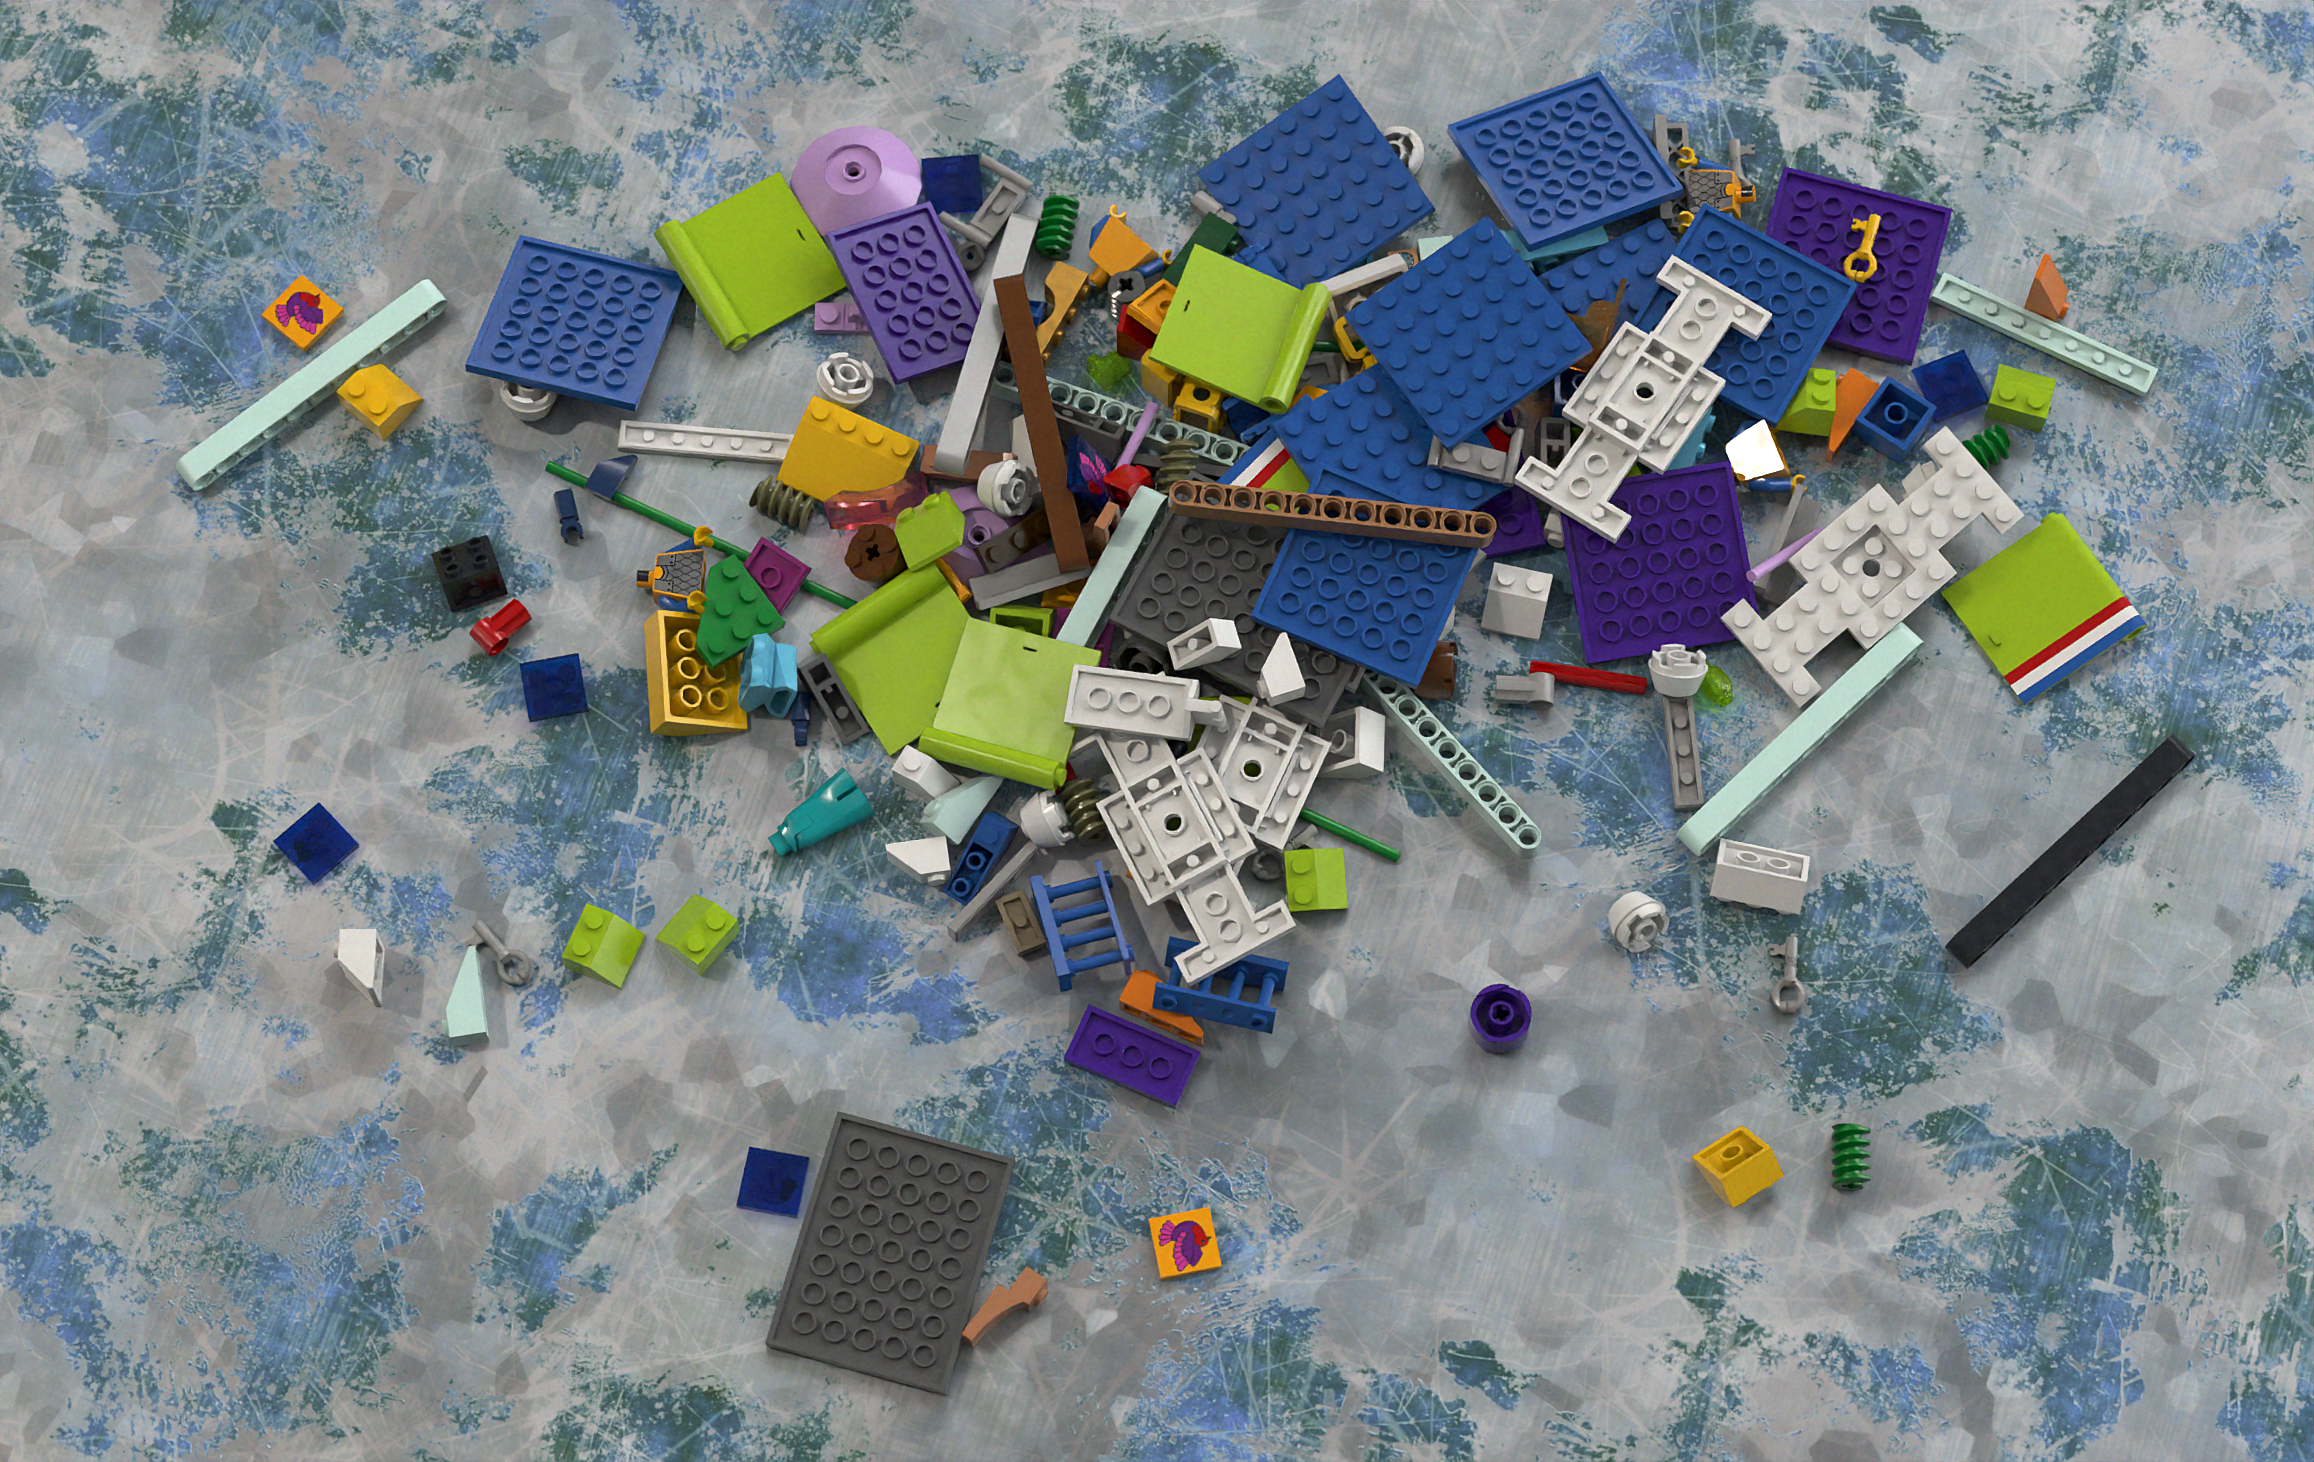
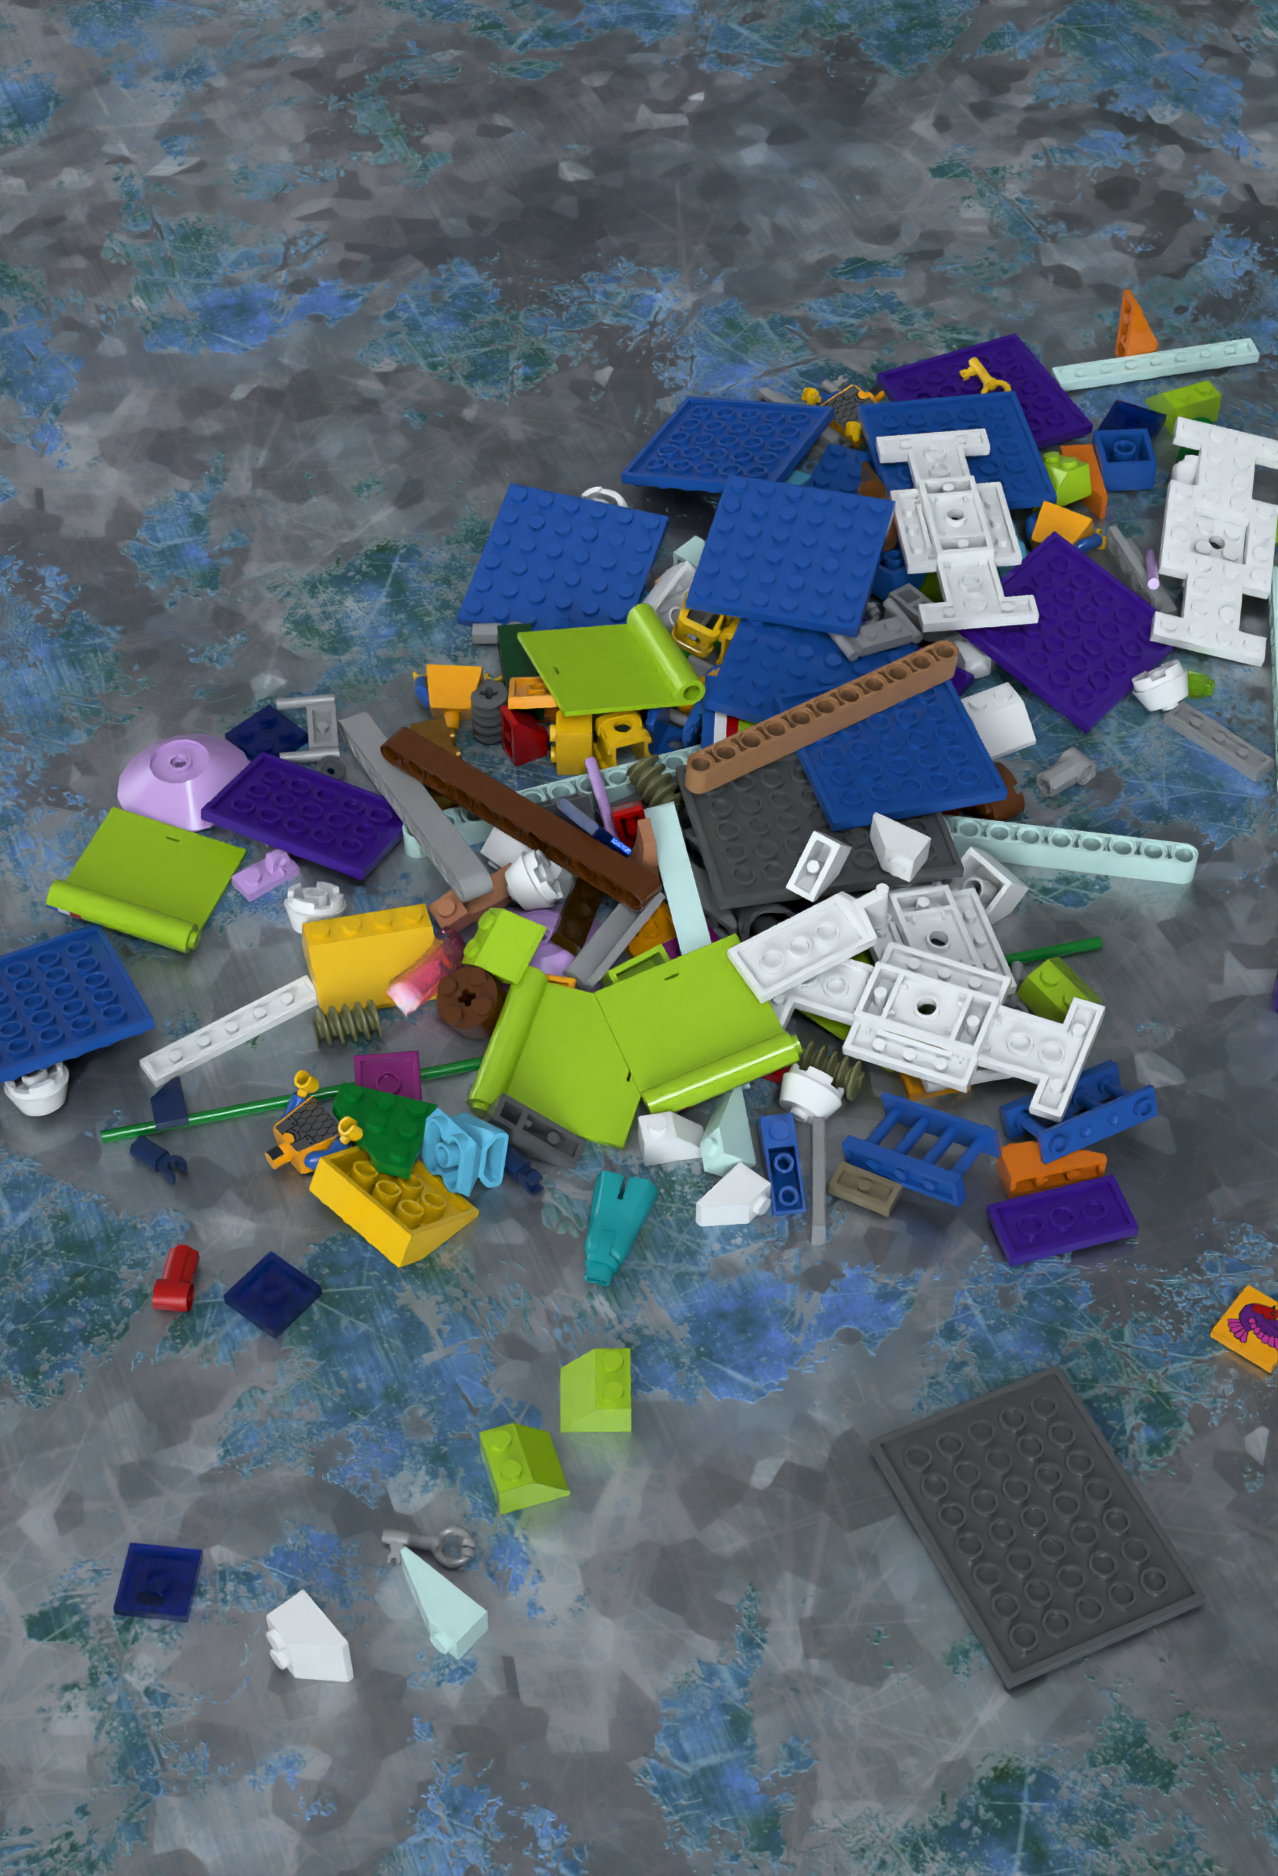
camera: 40 degrees left, 20 degrees down
black bracket [431,535,508,613] -> none
clear blue tile [736,1146,810,1219] -> none
nougat slope [962,1266,1049,1348] -> none
green piece [1035,195,1080,260] -> none
clear neon green panel [1086,350,1132,392] -> none
red axle [1529,660,1647,695] -> none

